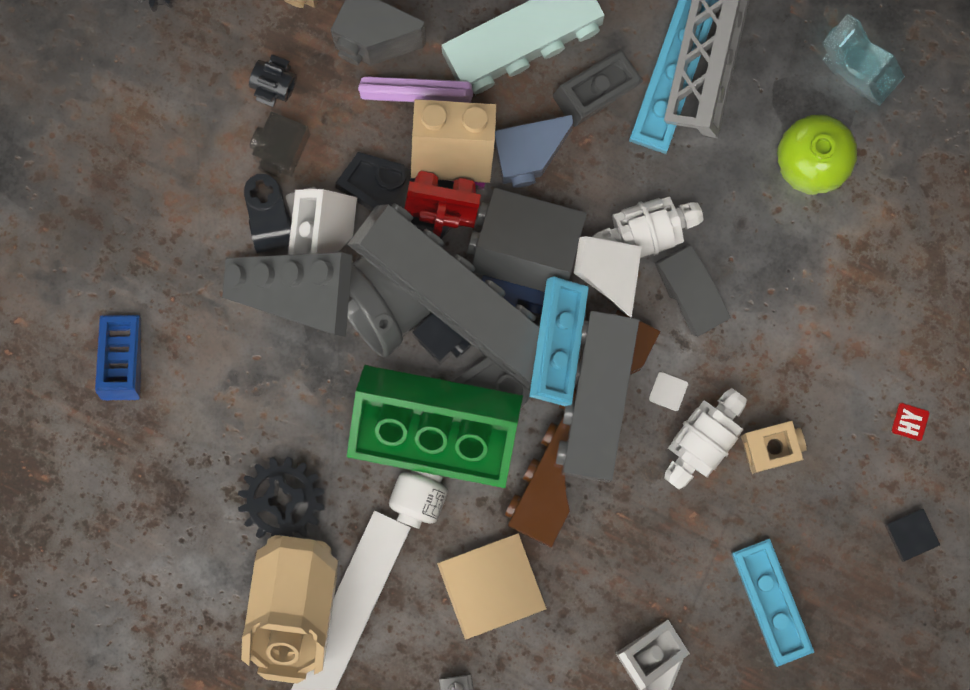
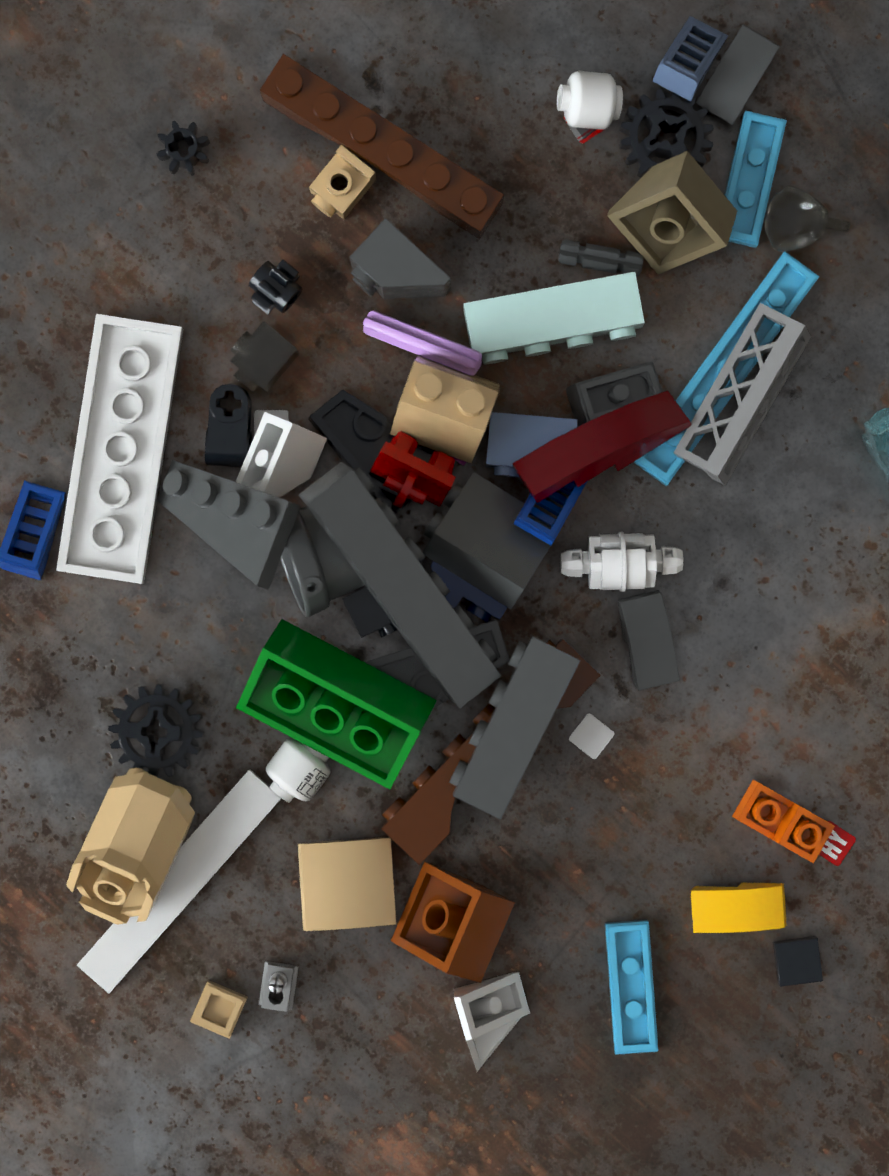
camera: 20 degrees right, 5 degrees up
medium azure tile [529,276,589,406] -> none
white slope [574,236,642,318] -> none
white piece [664,388,747,490] -> none
tan brick [741,421,806,474] -> none
lime cylinder [777,115,857,195] -> none
none -> white plate [56,314,184,584]
none -> dark orange slope [391,862,515,983]
none -> dark red slope [512,390,691,503]
none -> blue slope [513,481,587,546]
none -> yellow slope [691,882,787,933]
none -> orange slope [732,779,835,864]

